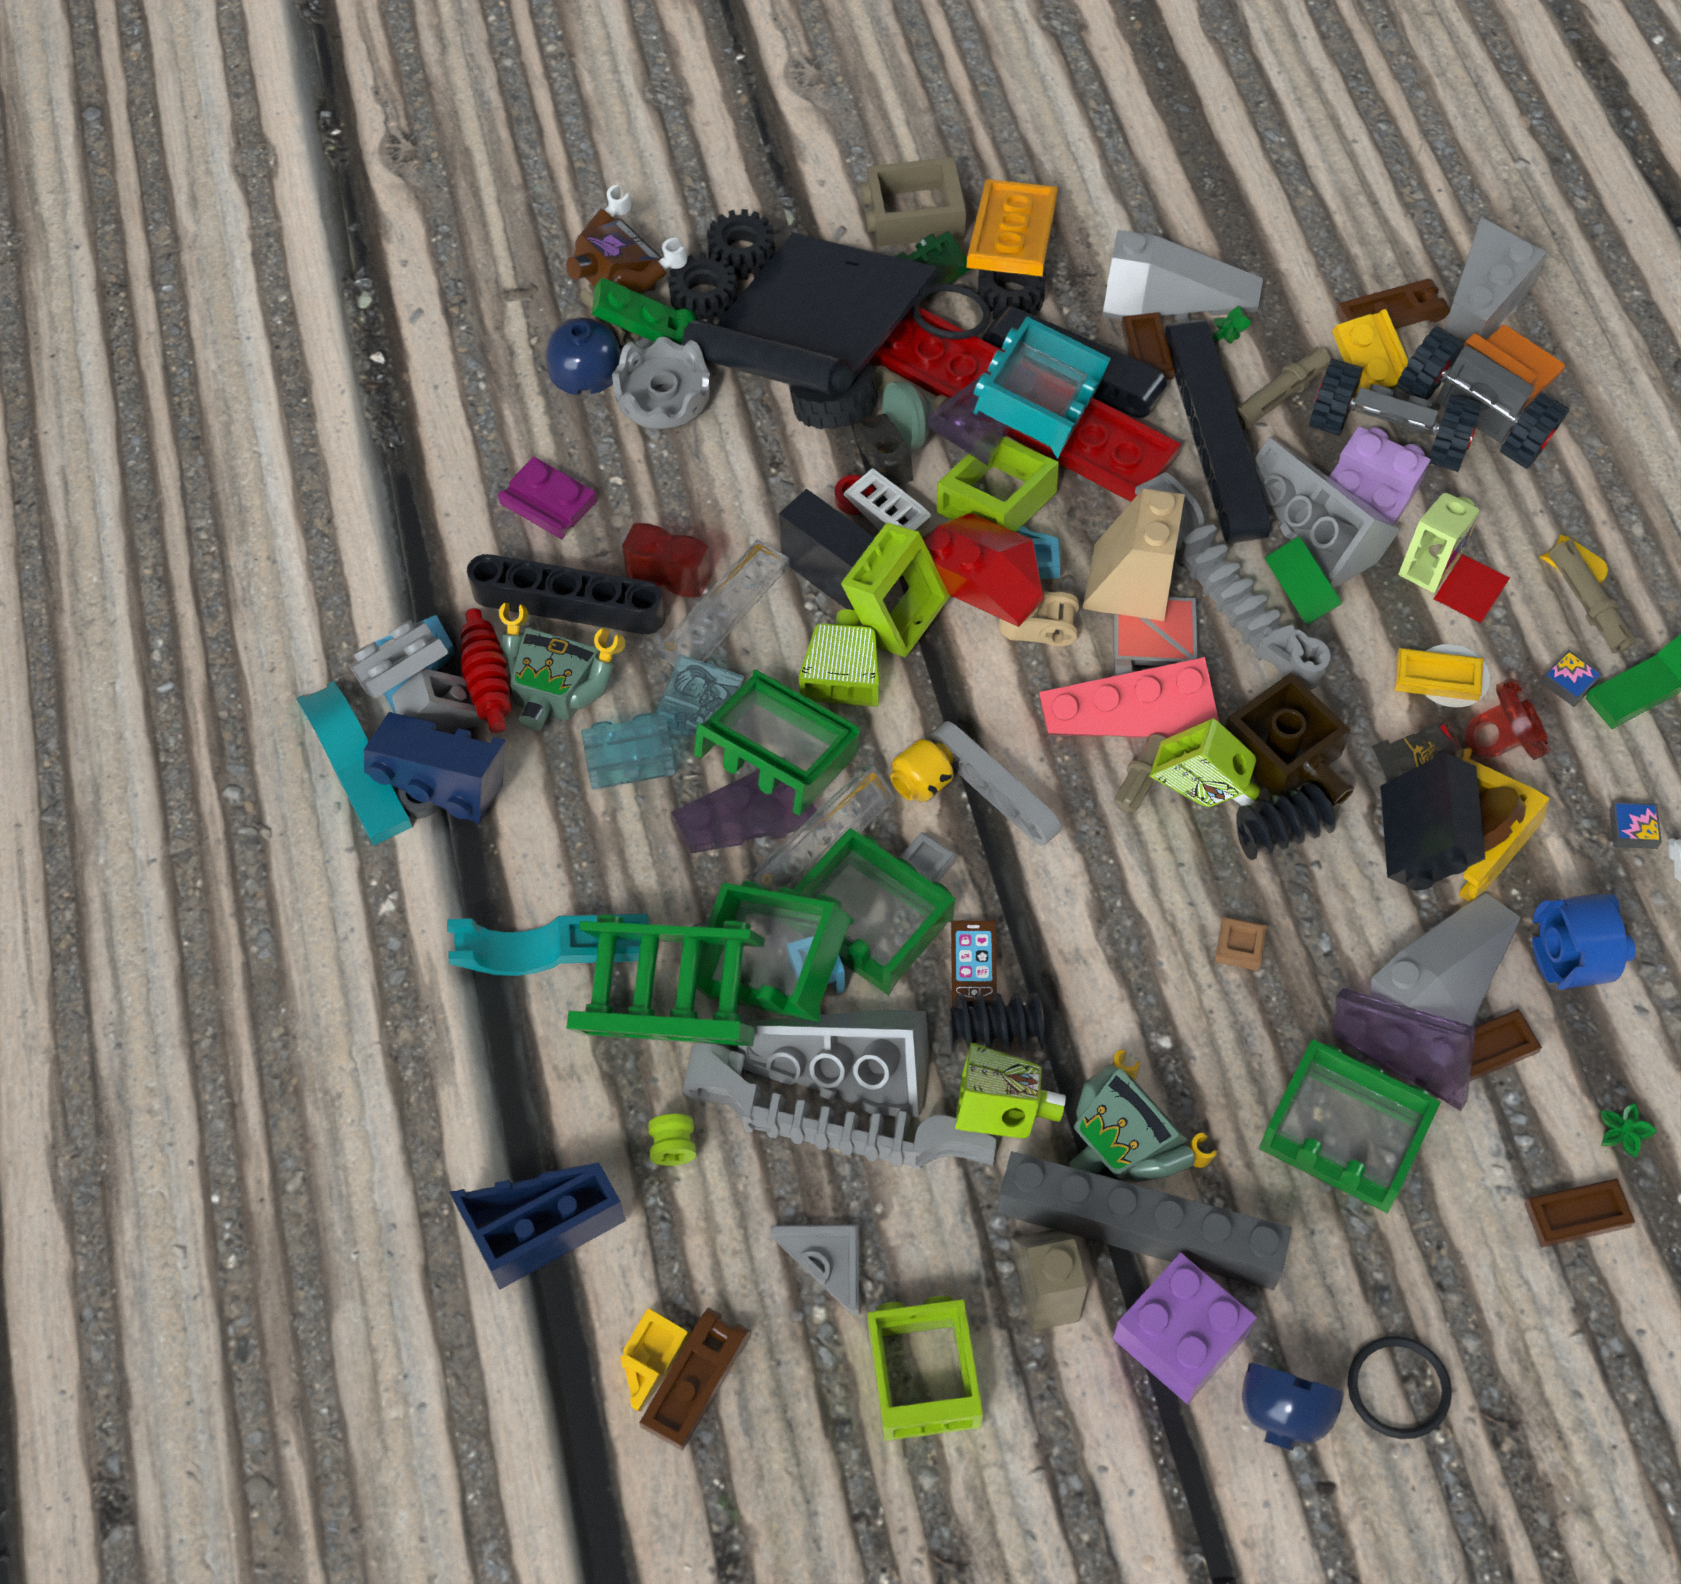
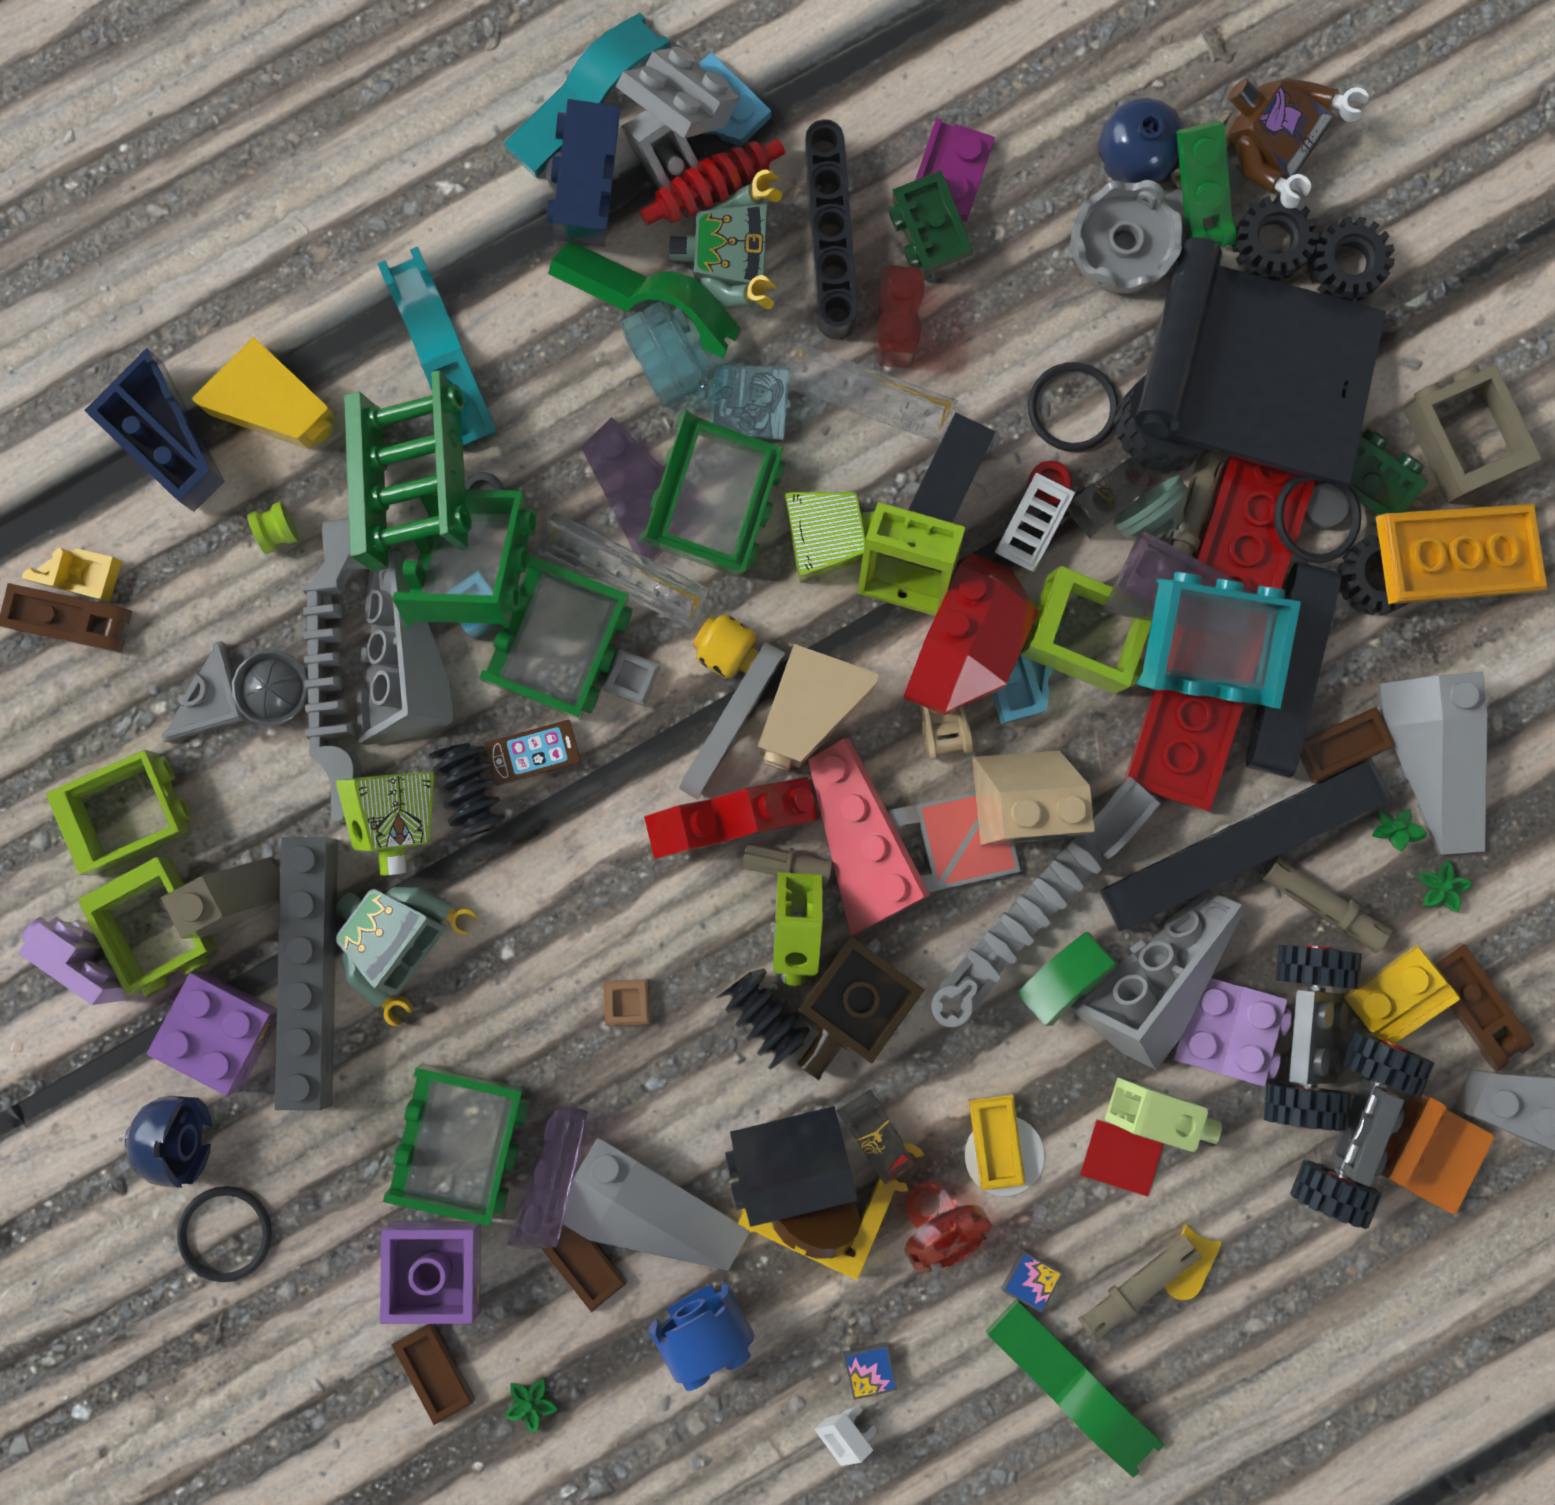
camera: 70 degrees right, 25 degrees up
none -> lavender plate [18,917,127,1005]
none -> lime window [77,857,219,998]
none -> yellow slope [192,336,338,449]
none -> dark grey hat [232,650,308,726]
none -> medium lavender brick [380,1221,481,1324]
none -> green piece [548,240,741,358]
none -> red arch [644,777,819,859]
none -> tan slope [758,644,880,772]
none -> dark green bracket [888,170,973,281]
none -> black tyre [1028,362,1119,452]
none -> dark grey tile [1304,483,1349,529]
none -> green plant [1417,860,1473,913]

